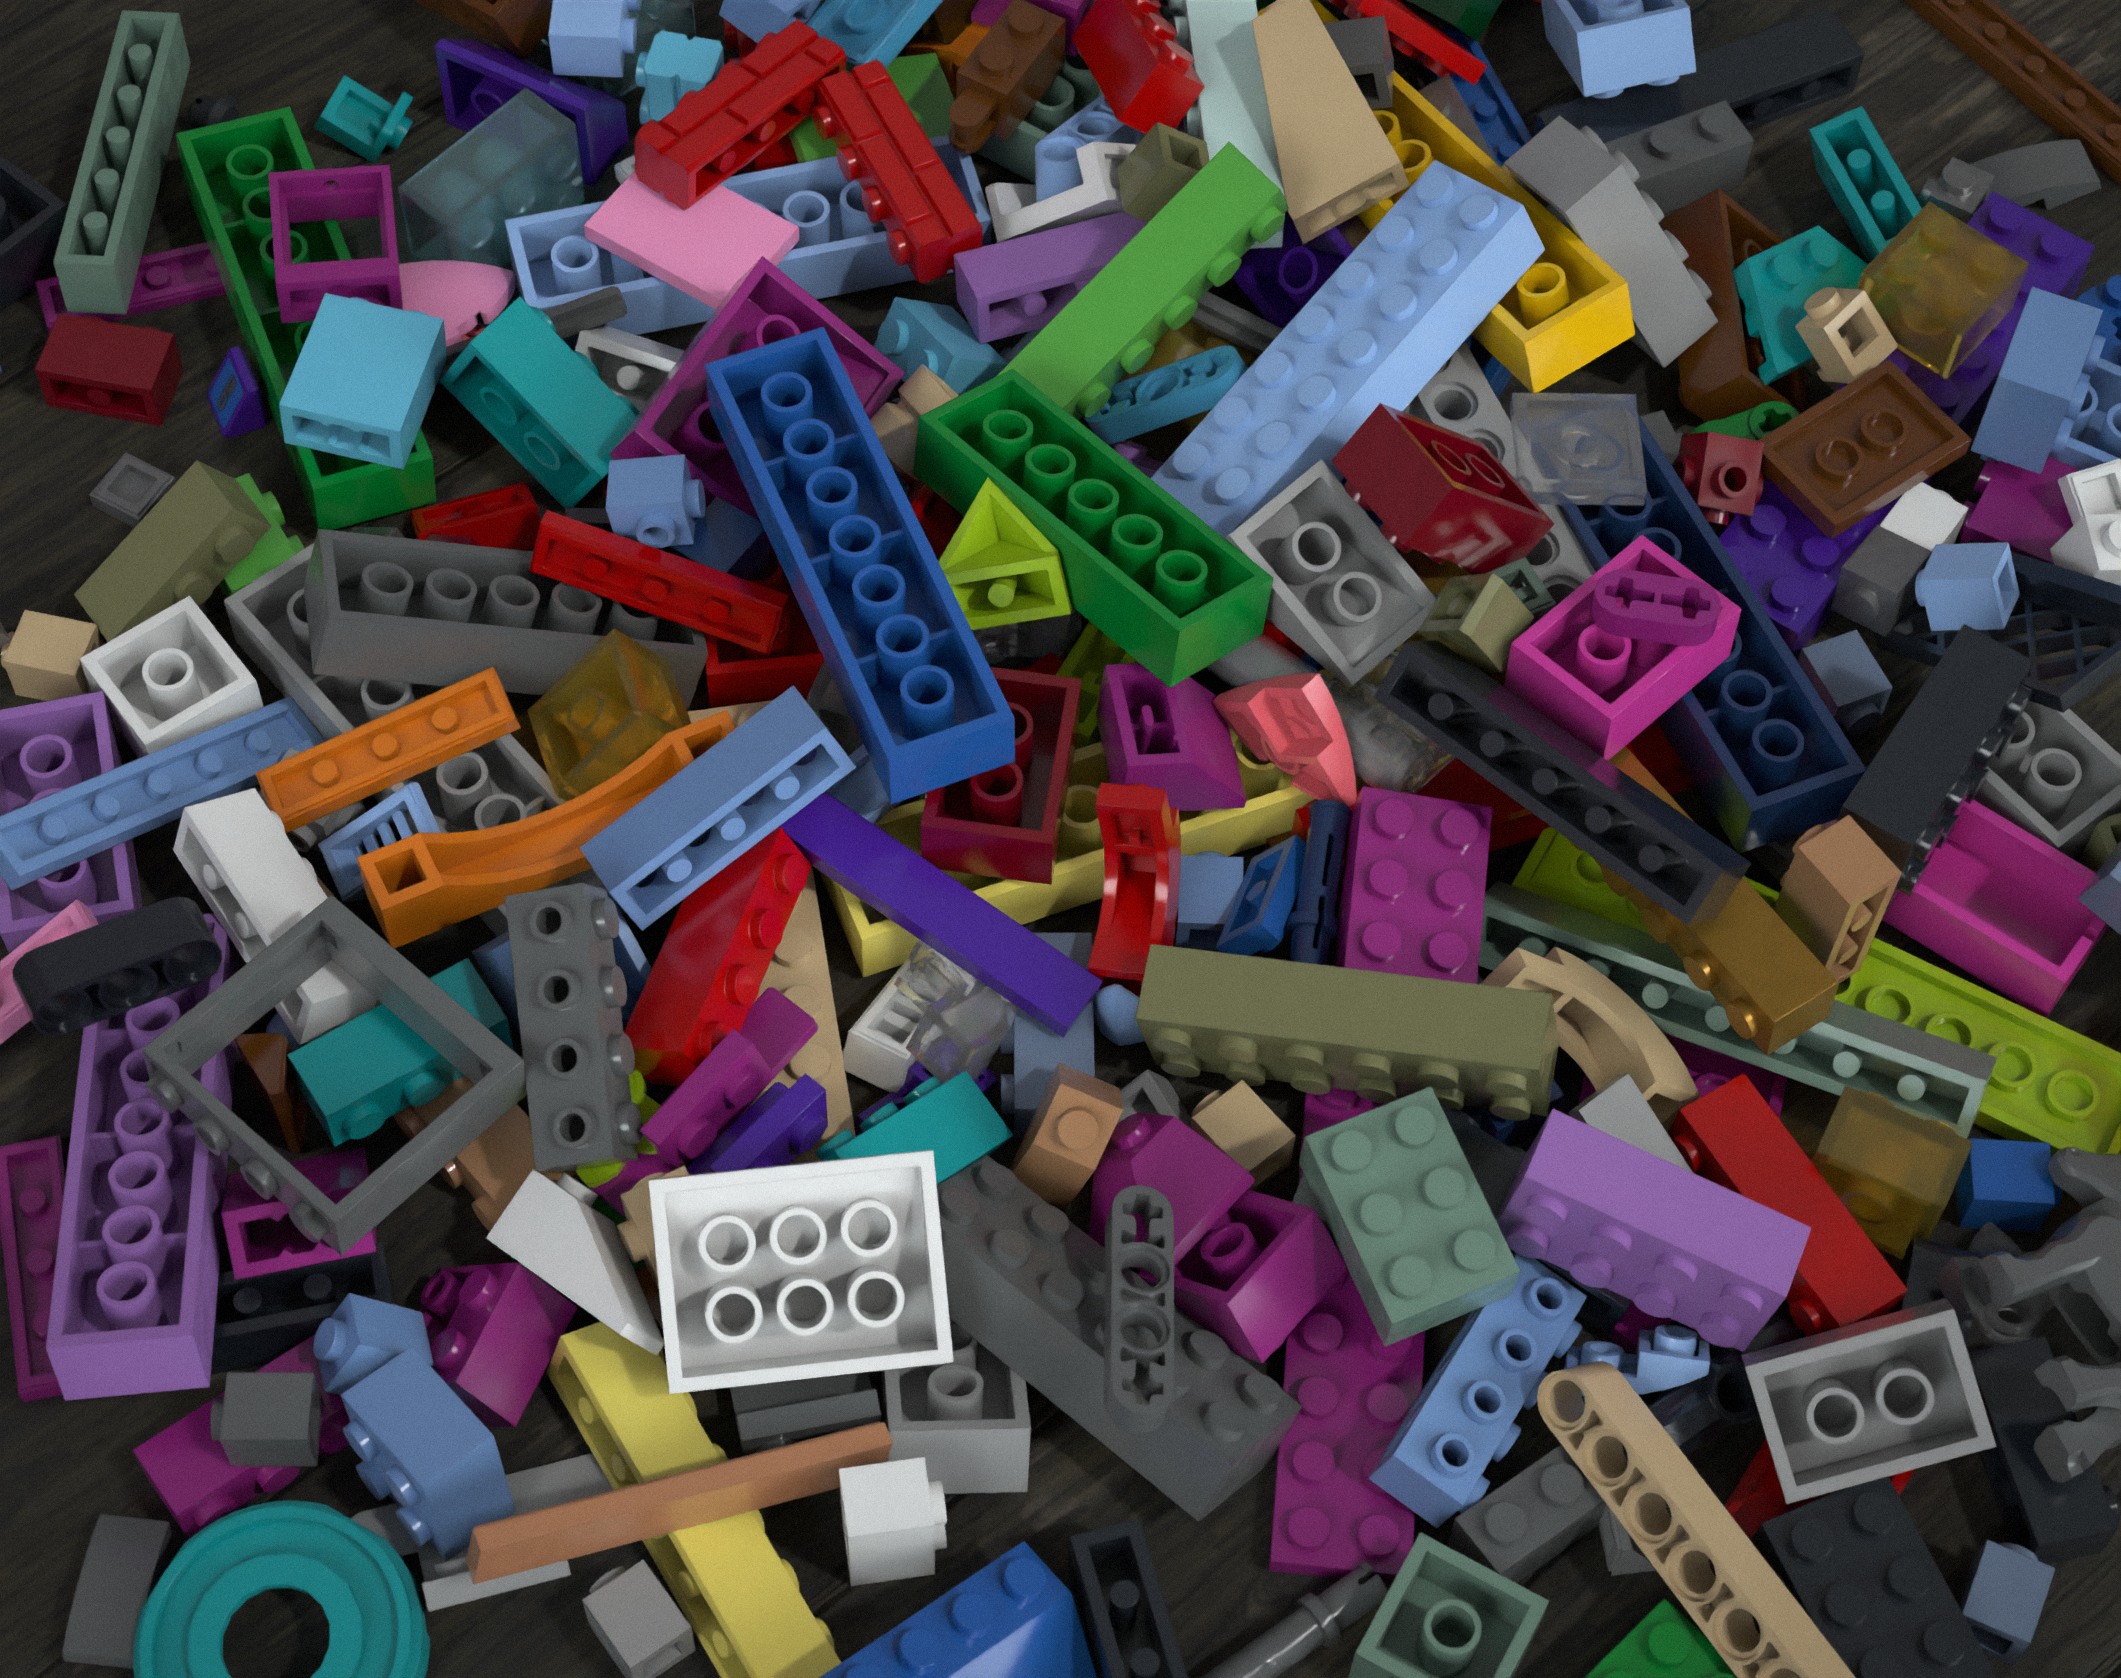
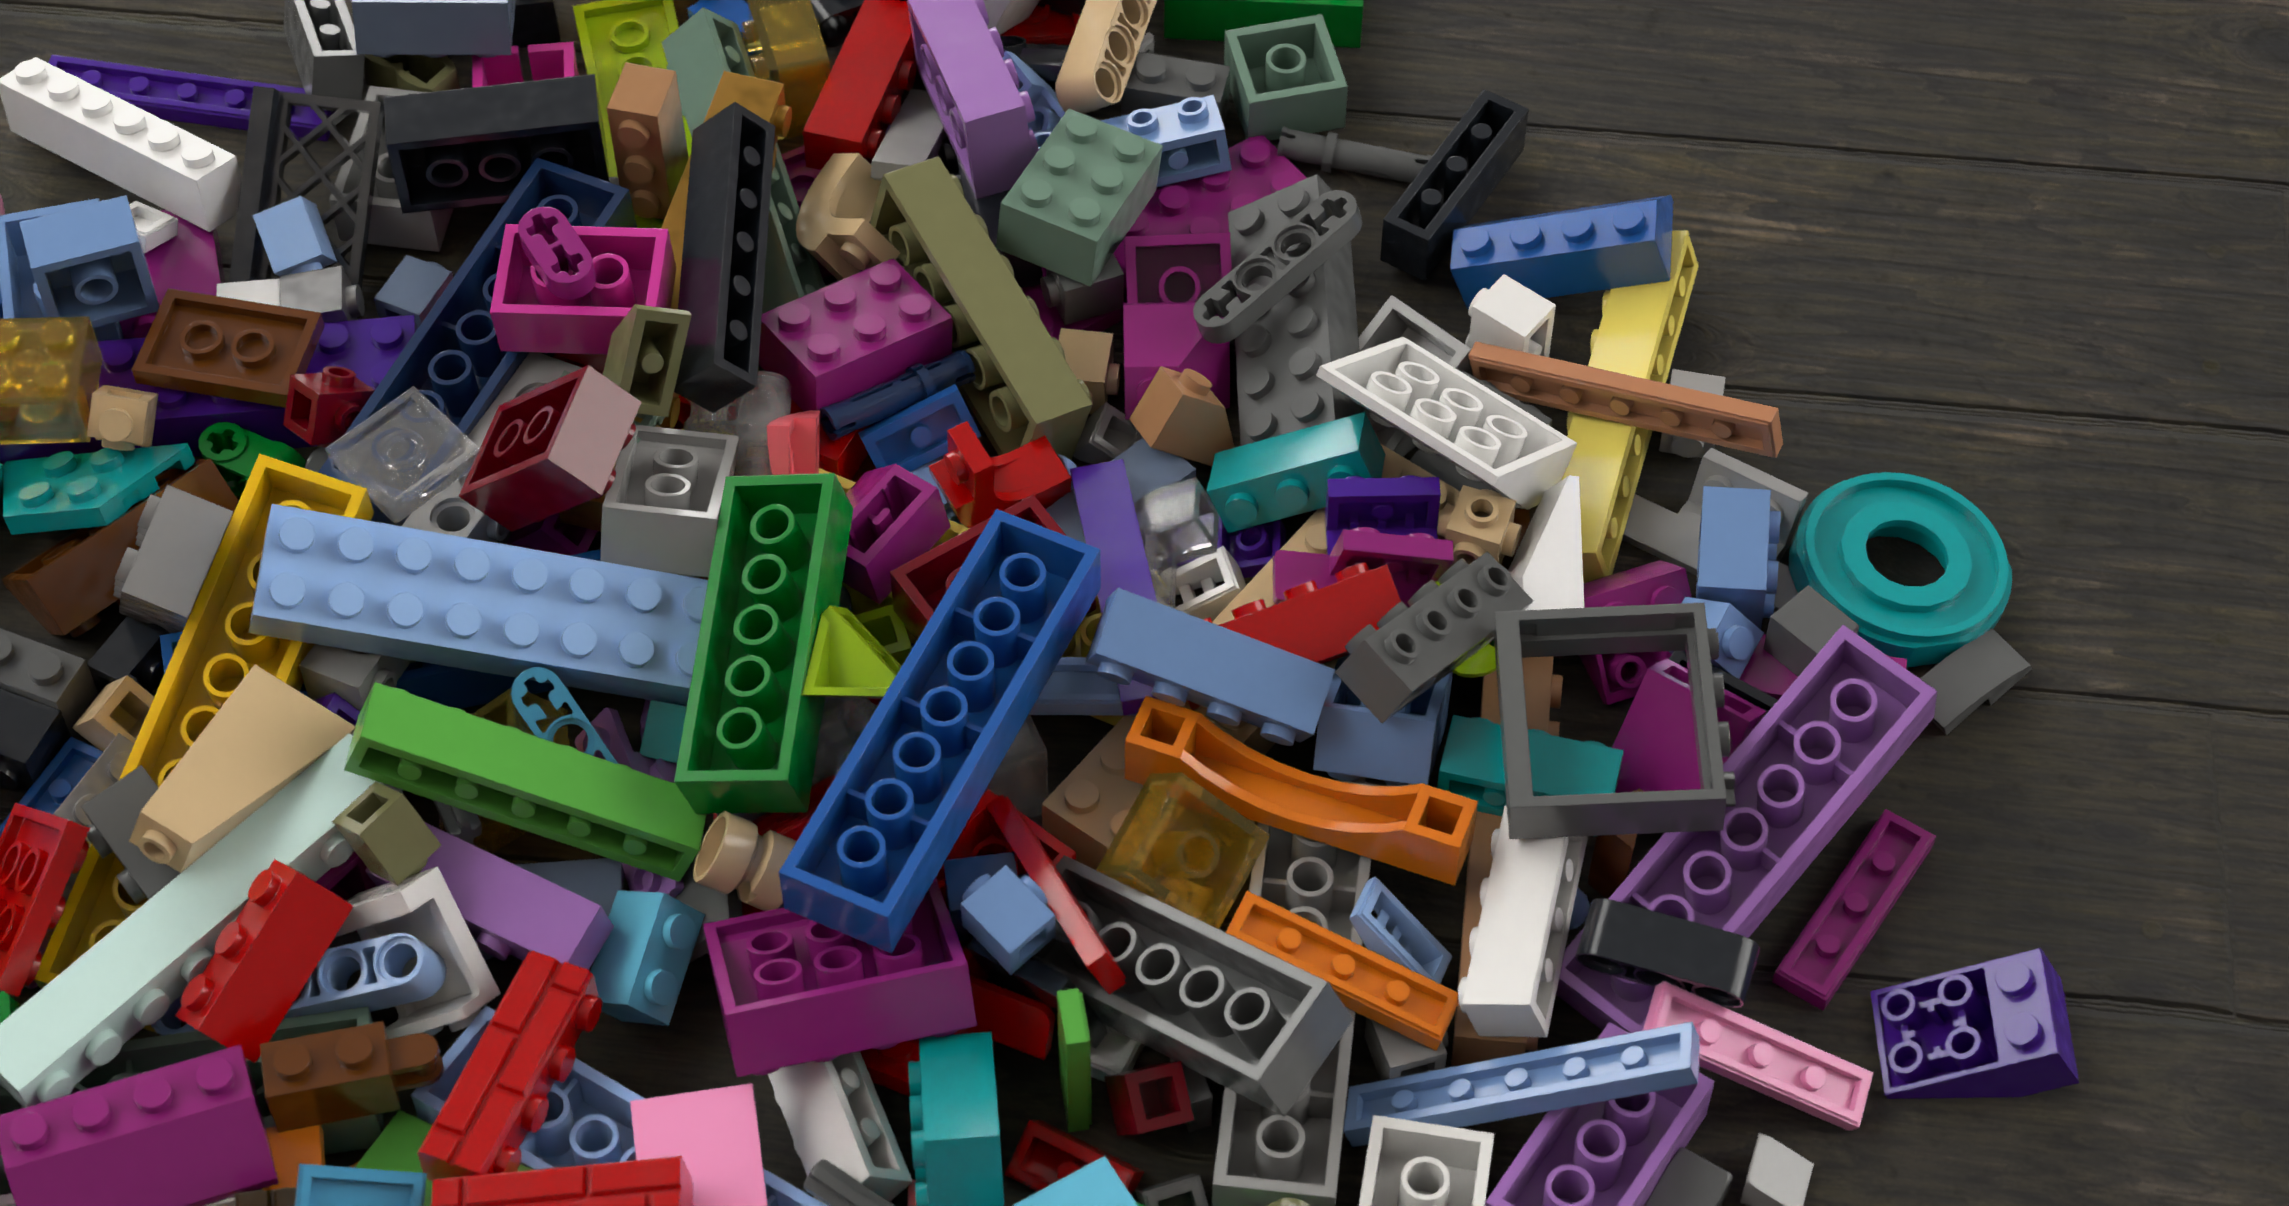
camera: 130 degrees left, 5 degrees down
none -> bright green tile [1057,988,1092,1132]

